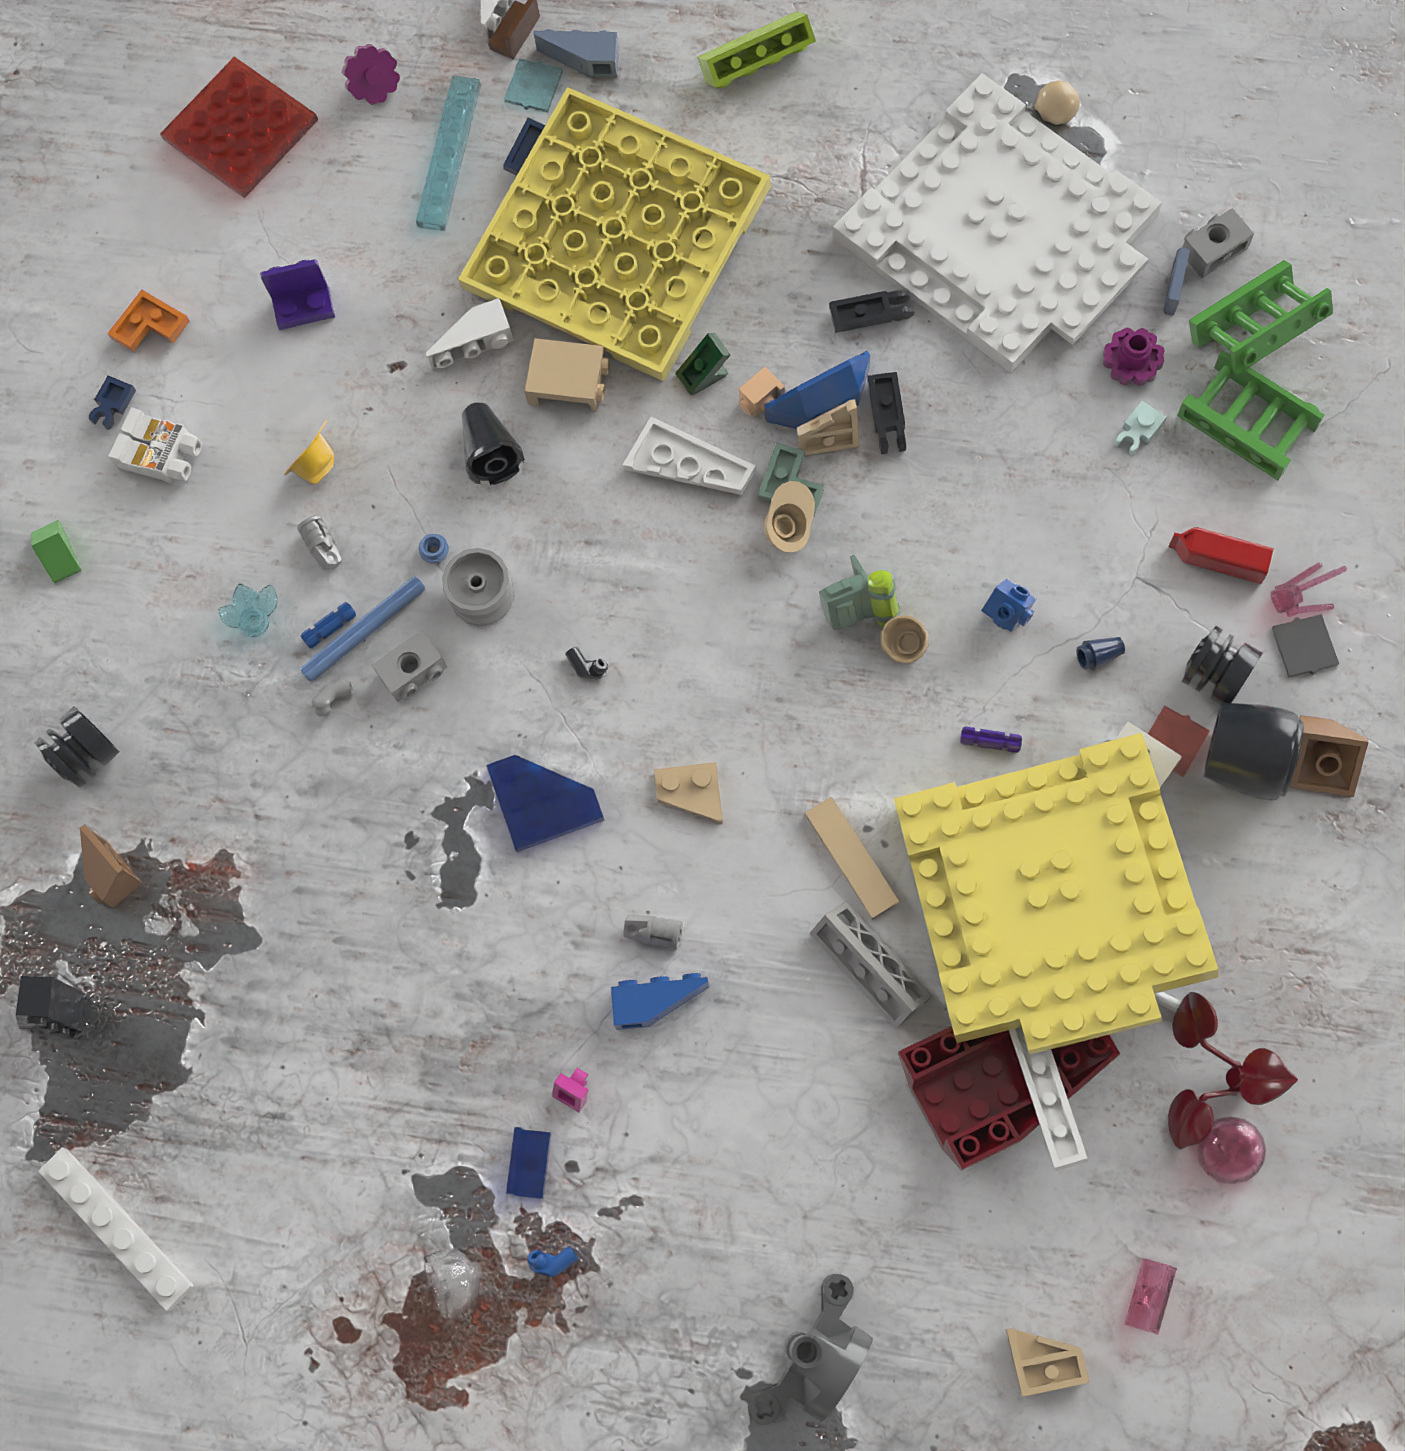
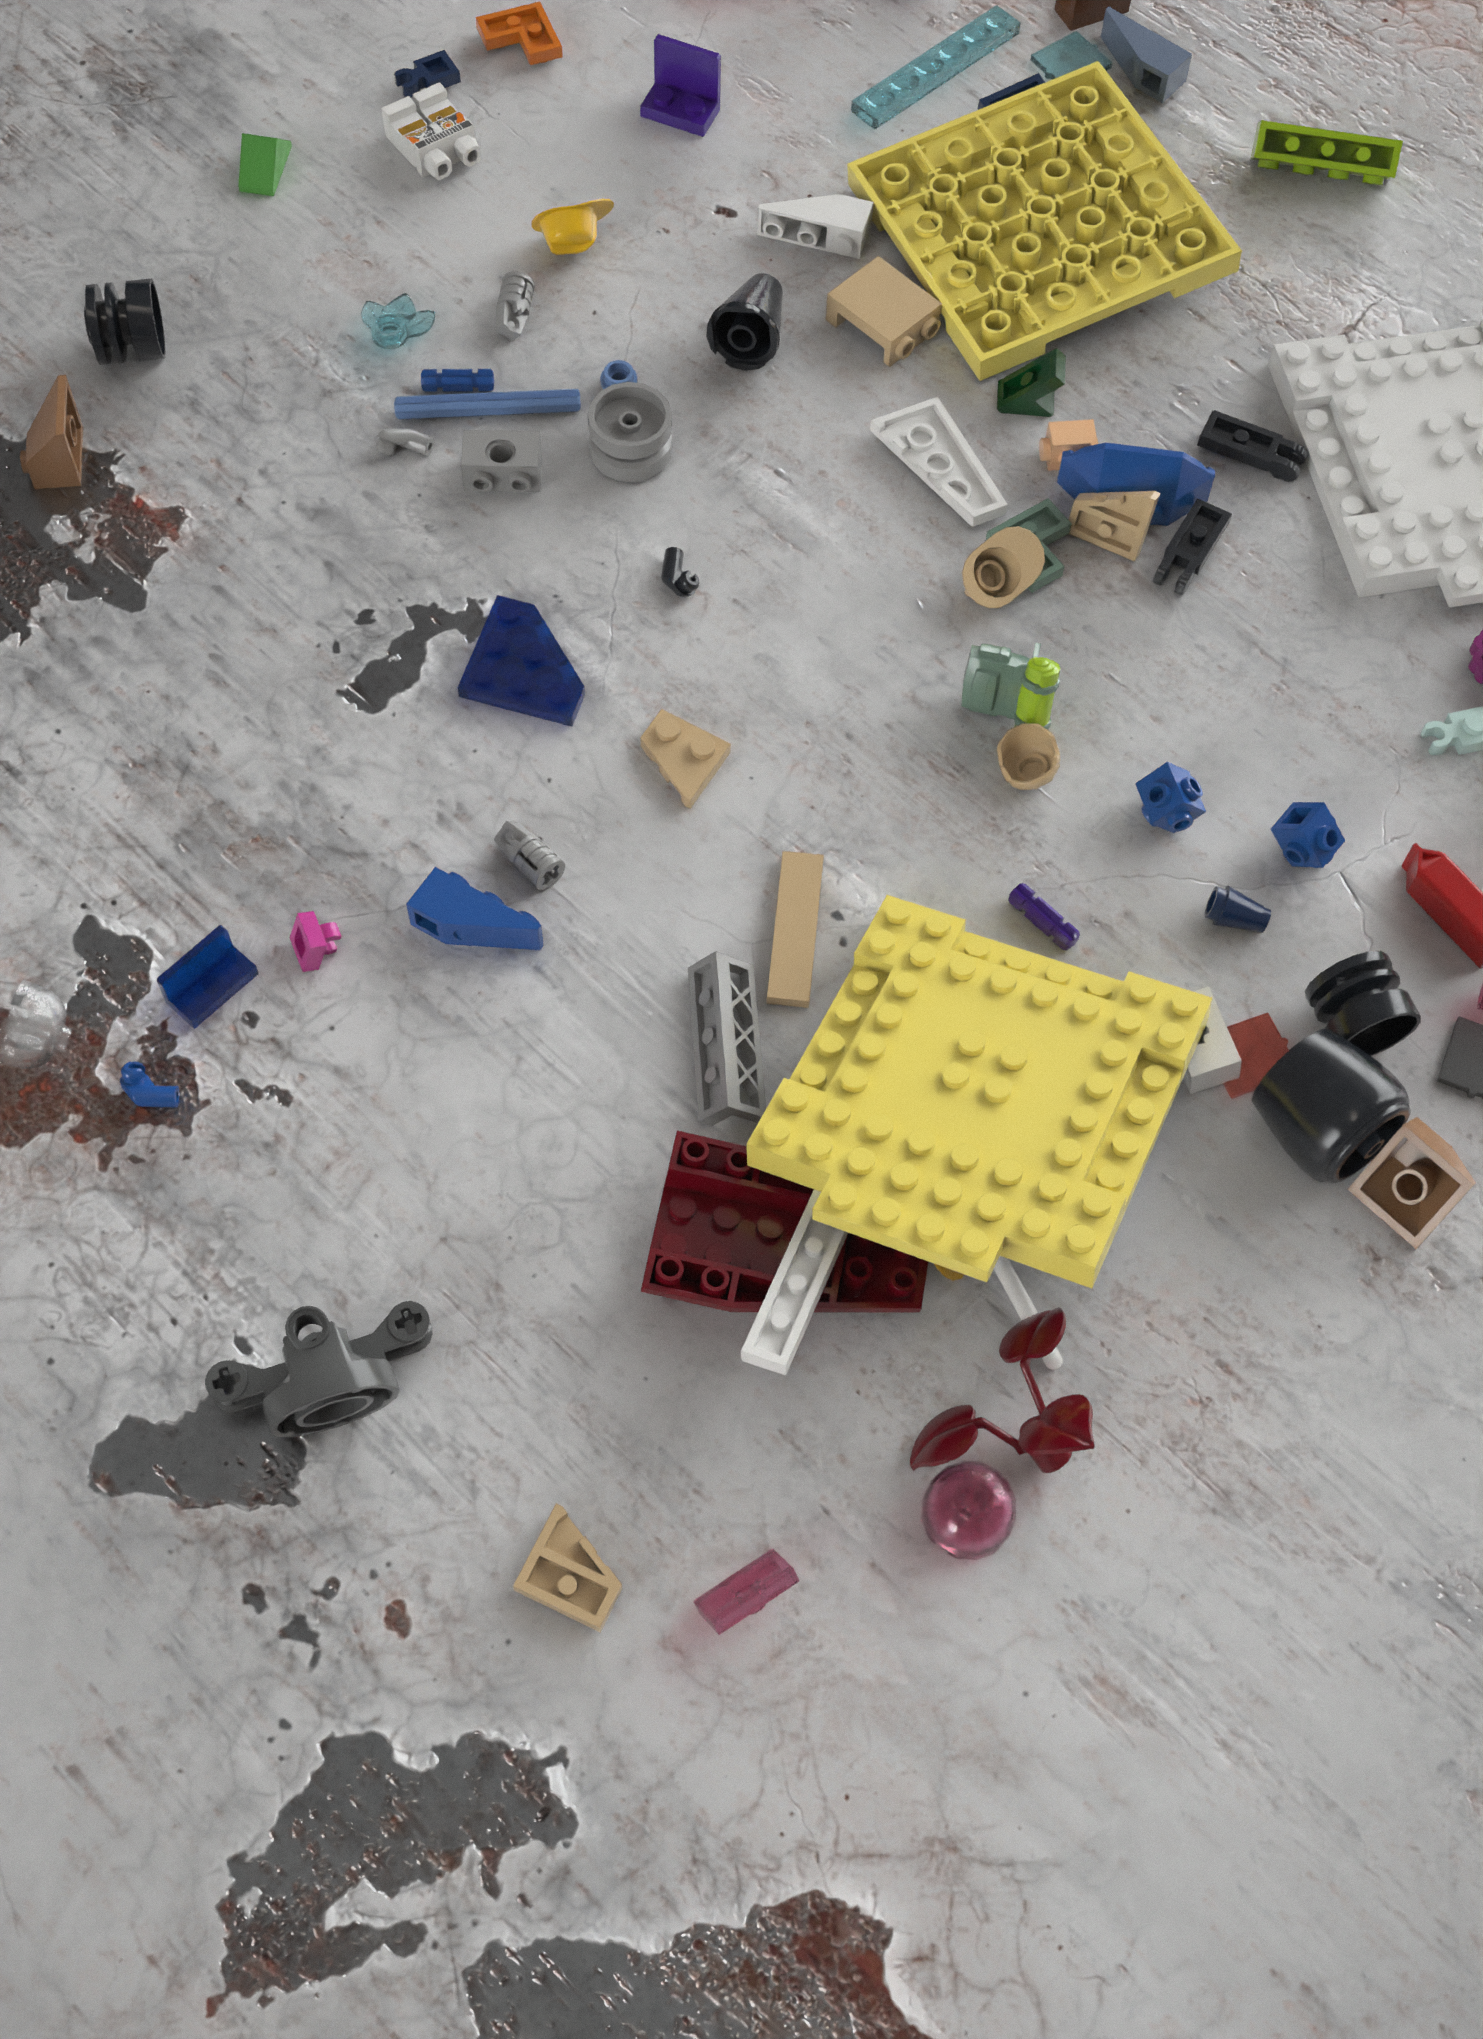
camera: 25 degrees right, 10 degrees down
none -> blue brick [1270,802,1346,868]

